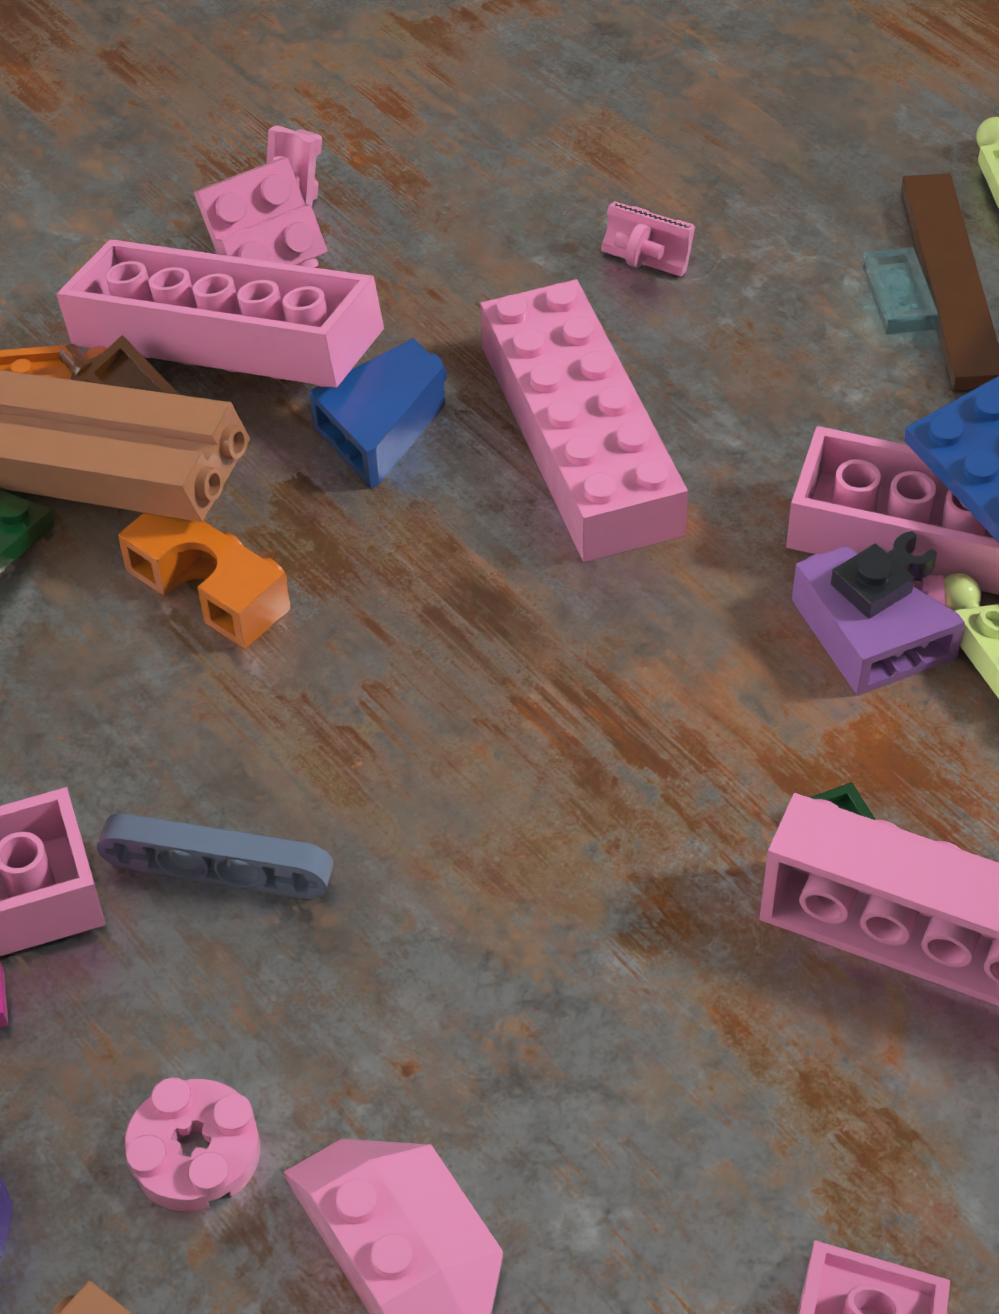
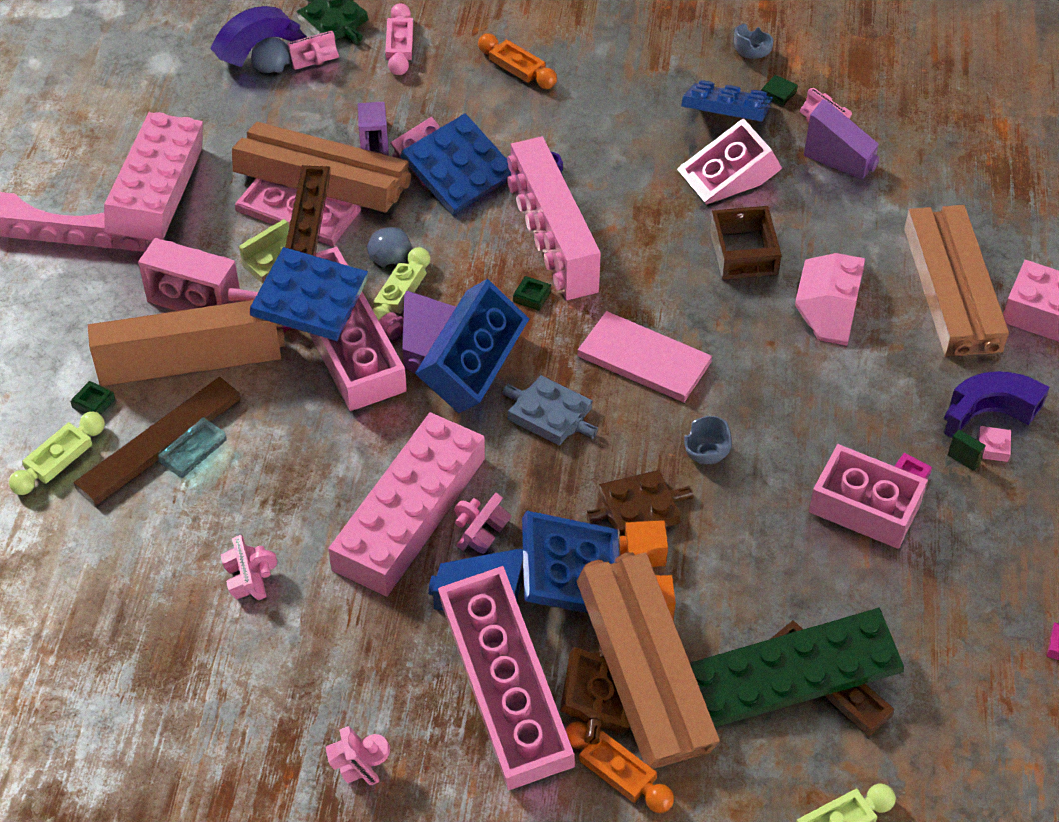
camera: 135 degrees left, 0 degrees up
sand blue beam [97,813,334,899] -> none
bright pink plate [125,1077,261,1212] -> none
bright pink plate [194,157,328,268] -> none
black plate [831,531,937,619] -> none
none -> blue brick [415,279,529,414]
none -> bright pink hips [454,492,512,555]
none -> sand blue plate [503,375,598,446]
none -> blue plate [522,511,619,613]
none -> bright pink tile [577,311,712,403]
none -> reddish brown plate [586,470,693,537]
none -> sand blue hair [684,416,732,464]
none -> reddish brown window [710,206,782,280]

